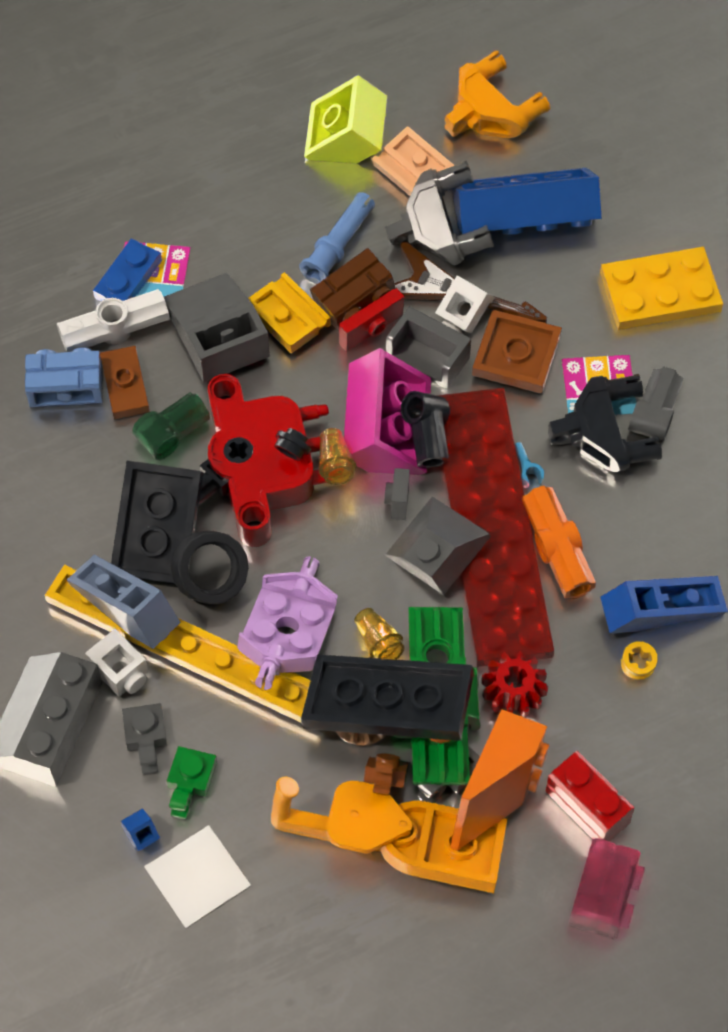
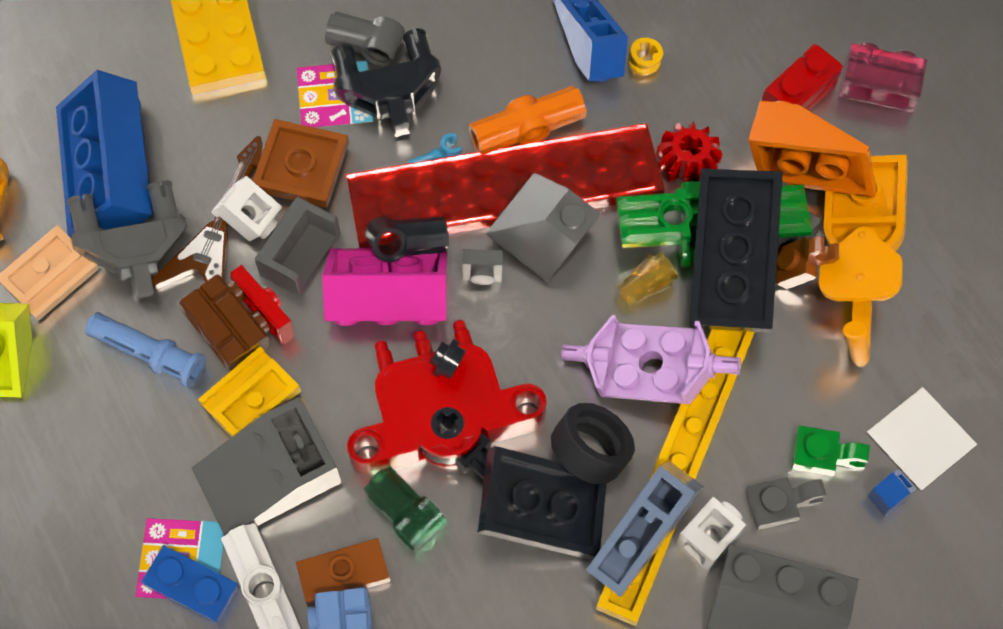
camera: 95 degrees left, 5 degrees up
clear yellow cone [319,428,356,485] -> none

